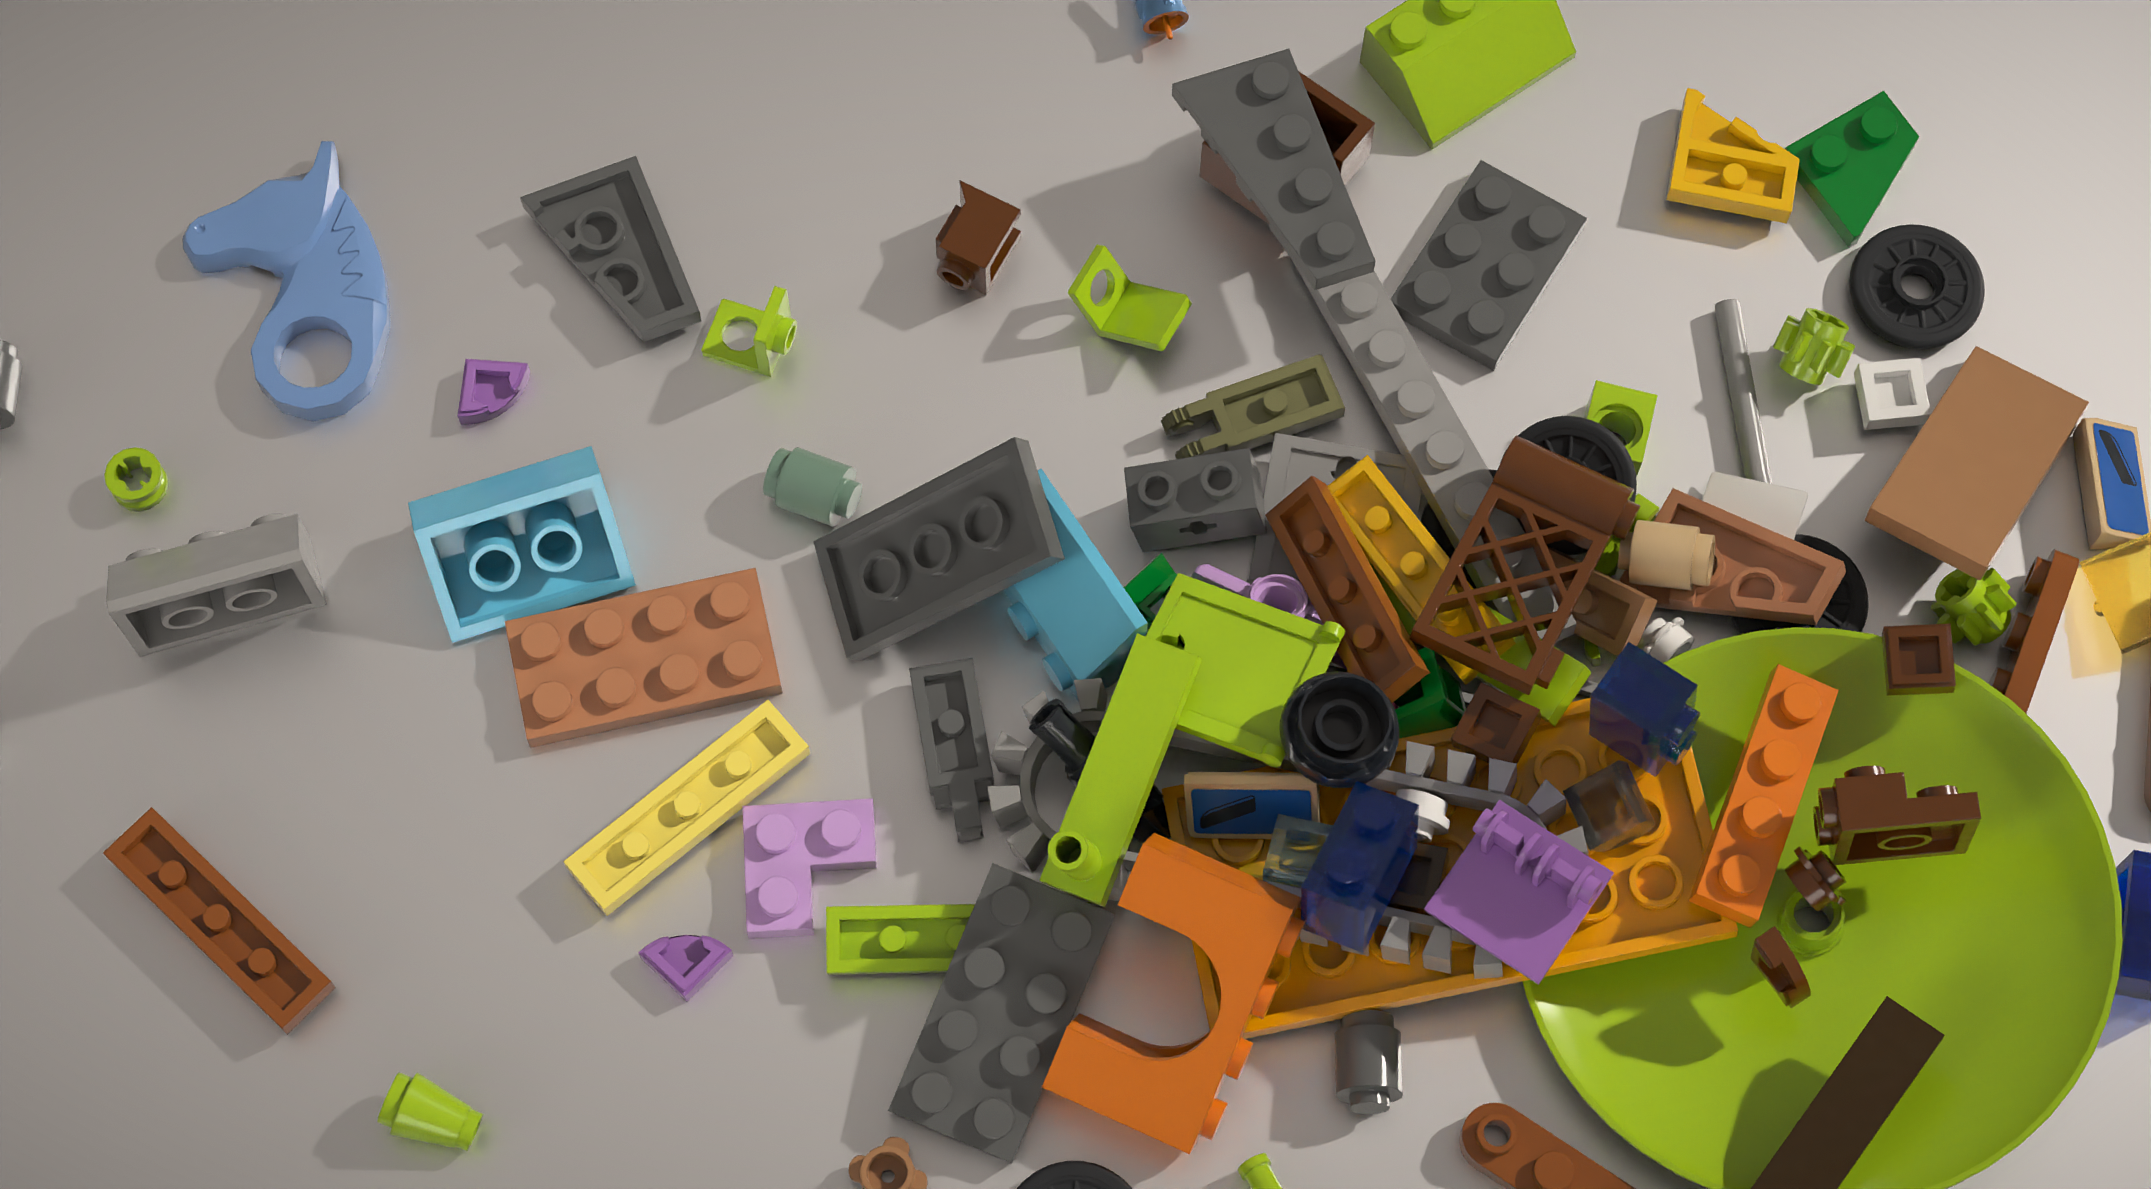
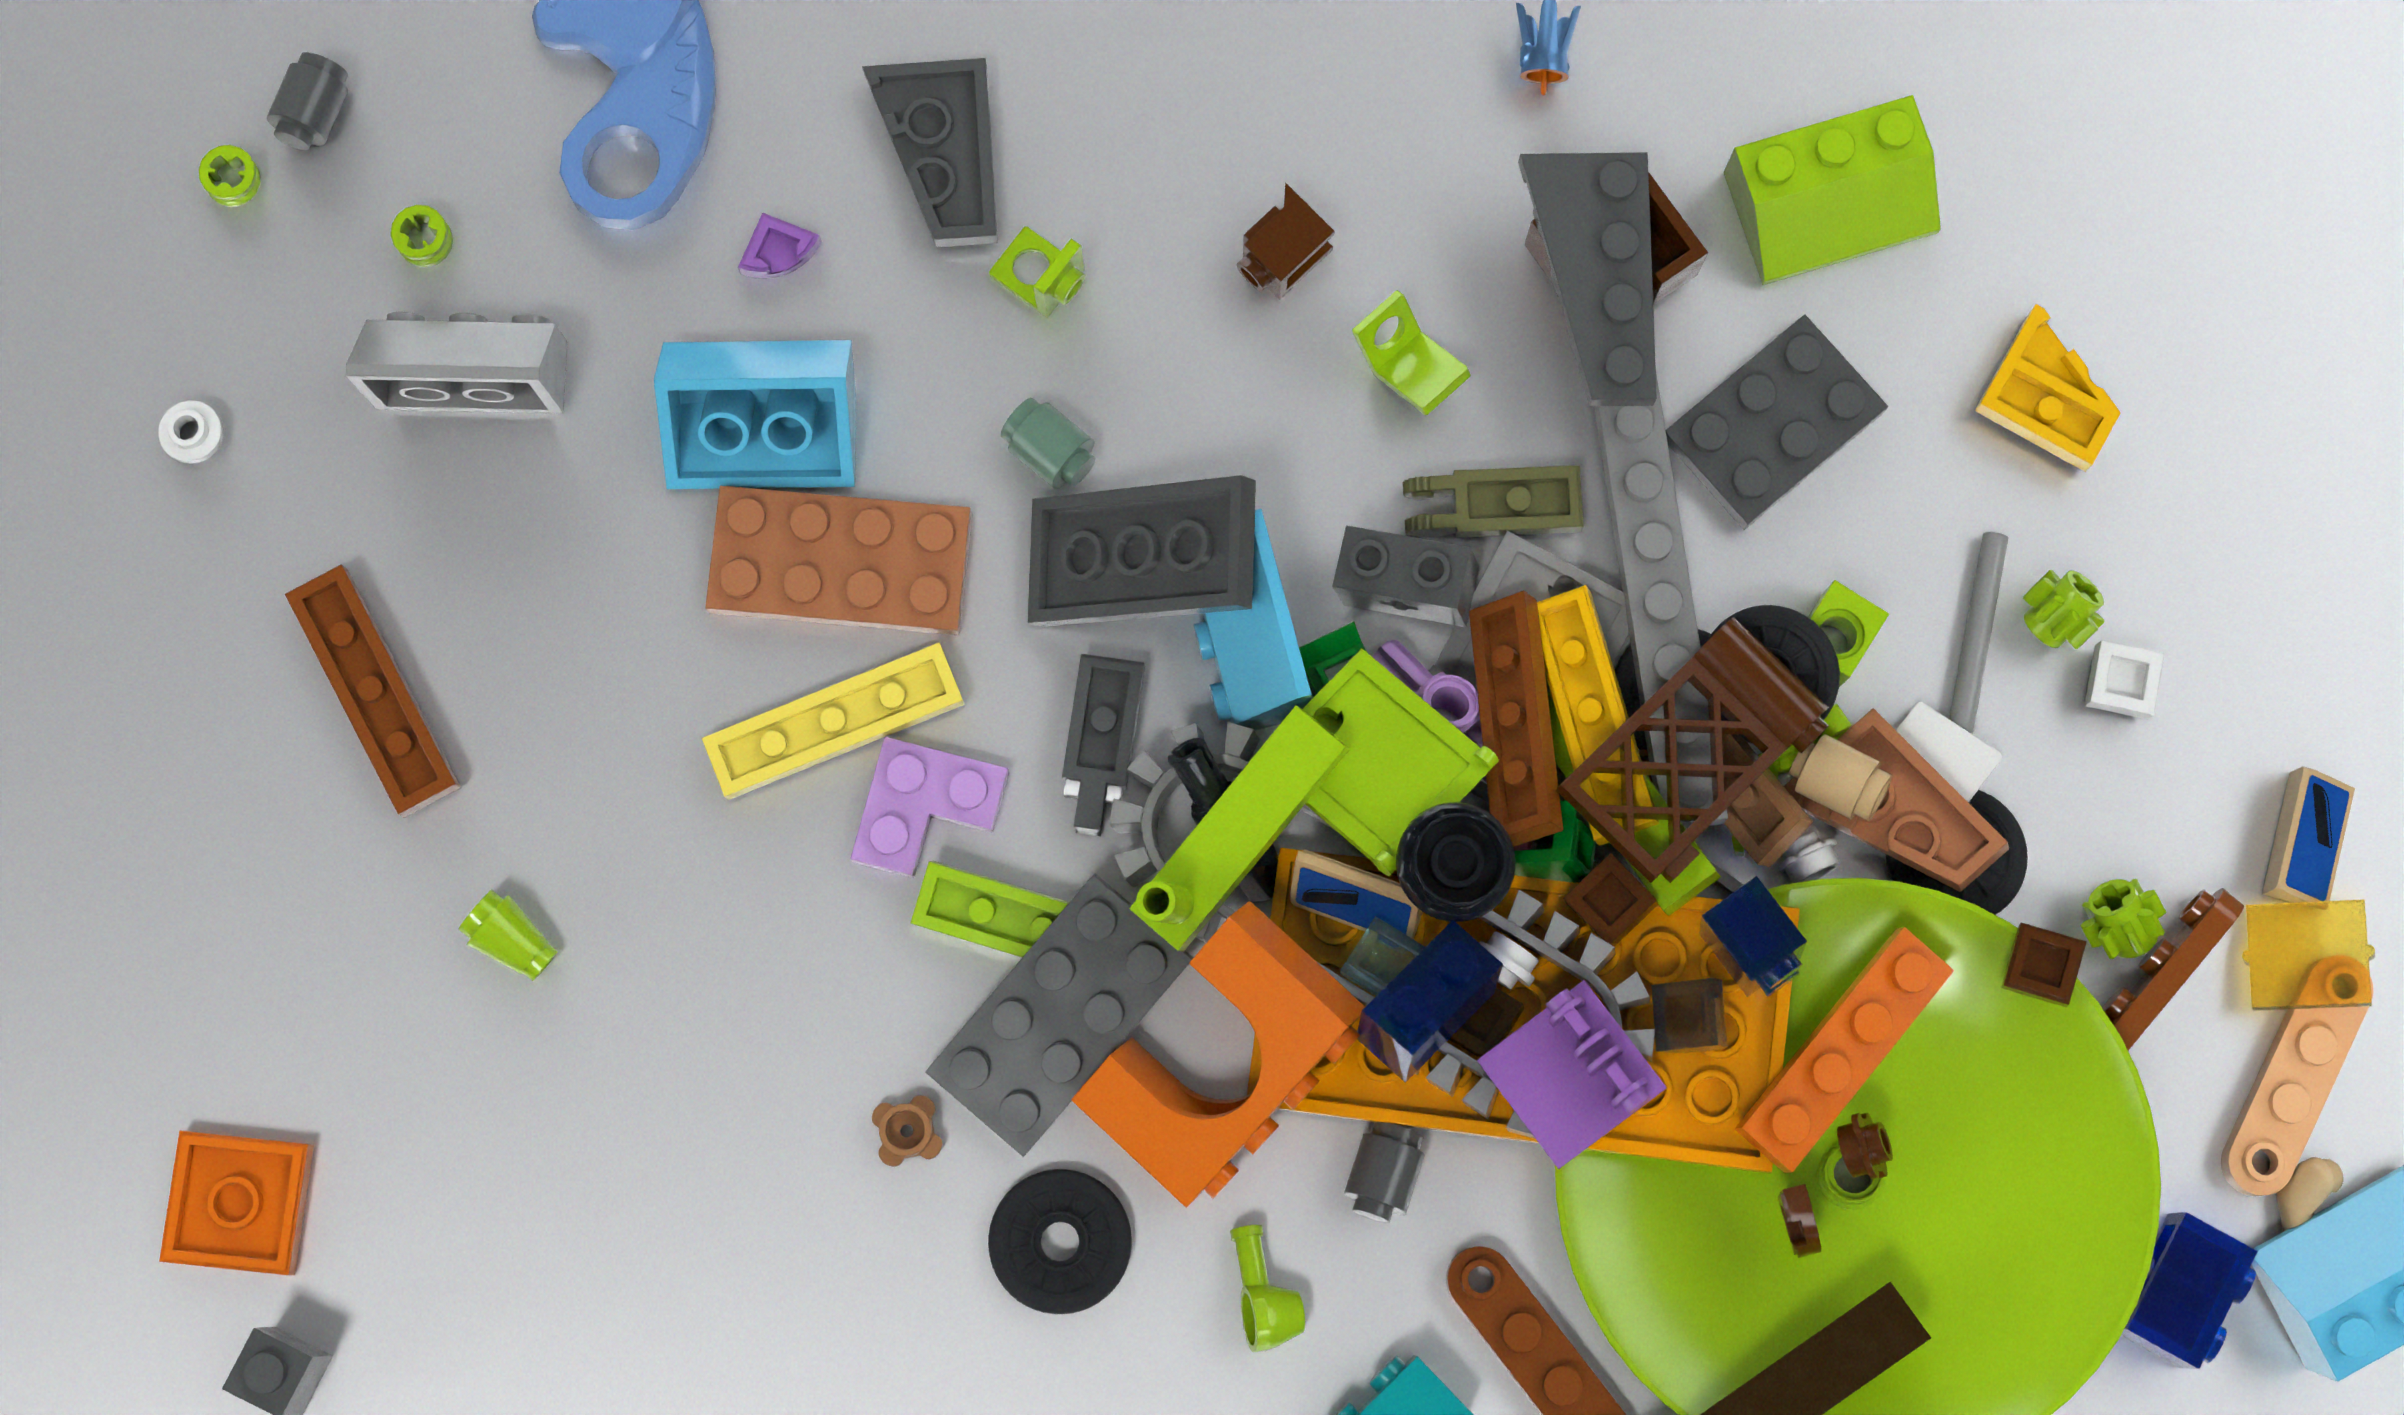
camera: 20 degrees right, 10 degrees up
medium lavender tile [638,935,733,1002] -> none
green wing [1785,91,1920,248] -> none
reddish brown plate [1813,766,1981,865] -> none
black wheel [1849,224,1985,349] -> none
medium nougat tile [1865,346,2089,581] -> none

